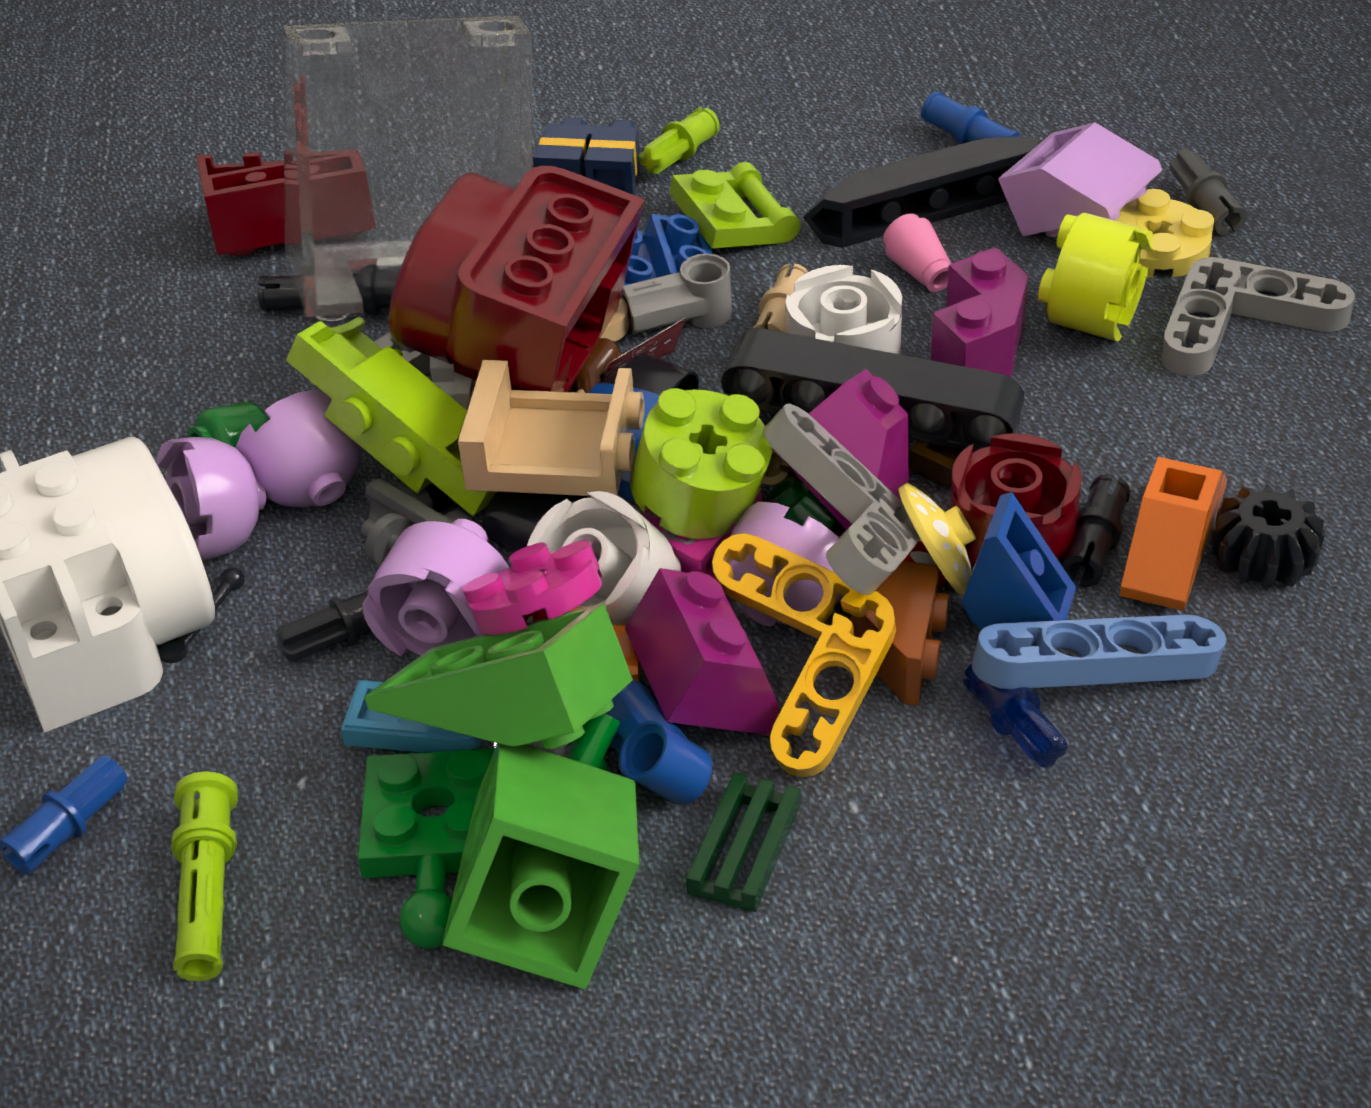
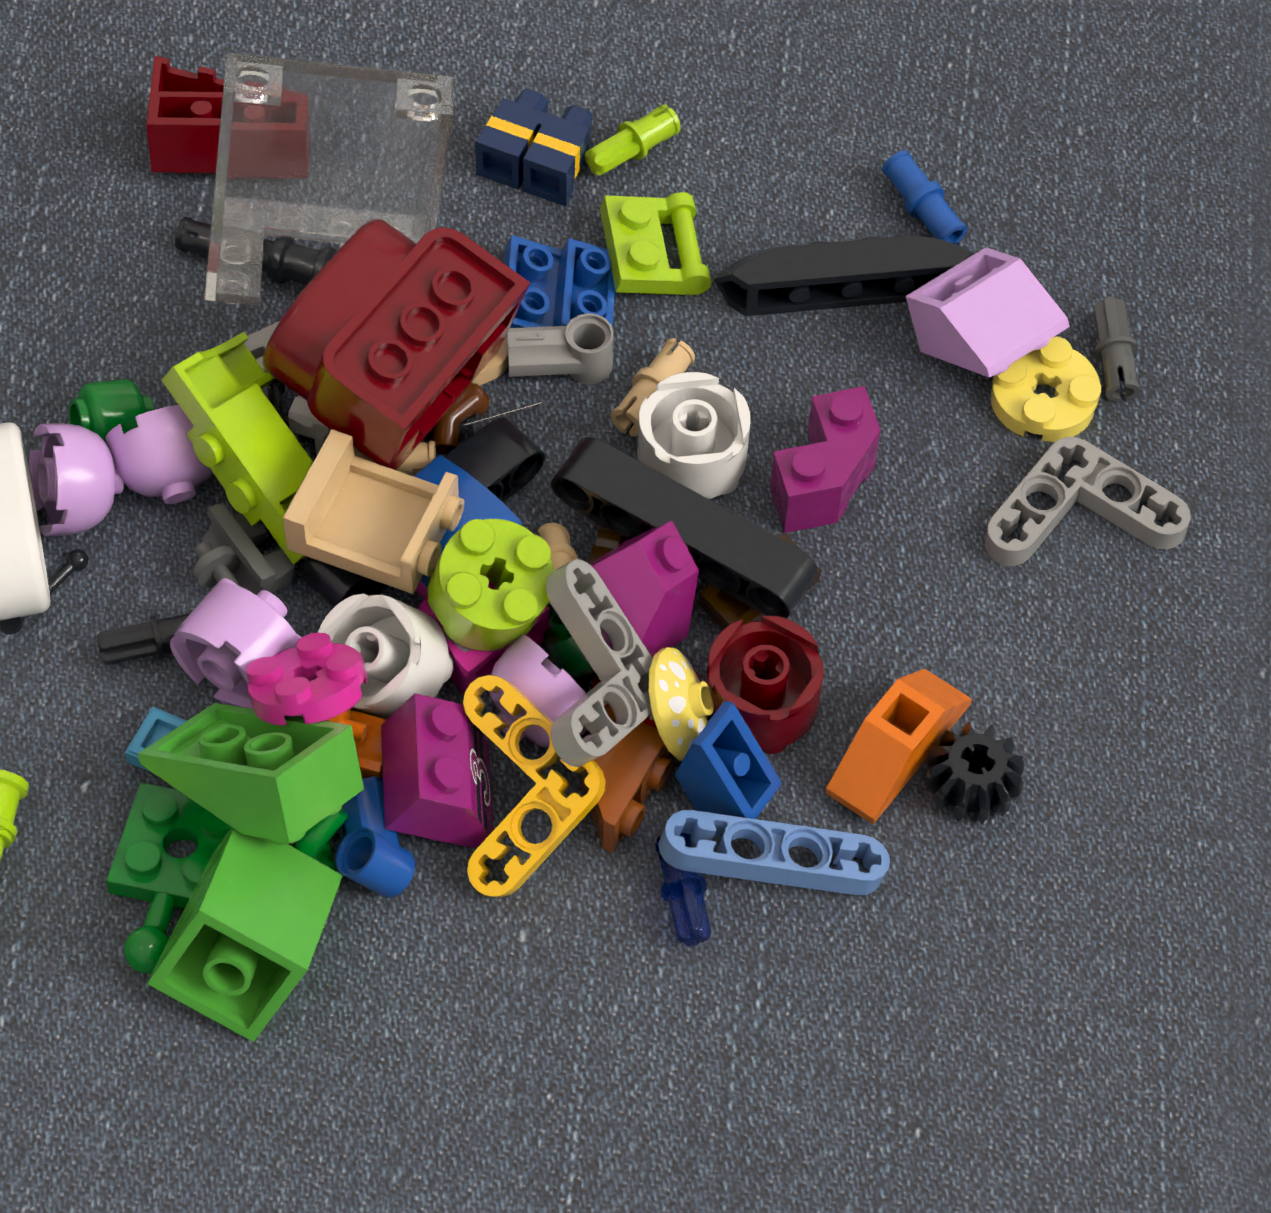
camera: 10 degrees right, 15 degrees up
dark green tile [686,772,801,912] -> none
bright pink cone [883,214,951,292] -> none
neon yellow brick [1038,213,1153,341] -> none
black pin [1062,474,1131,587] -> none

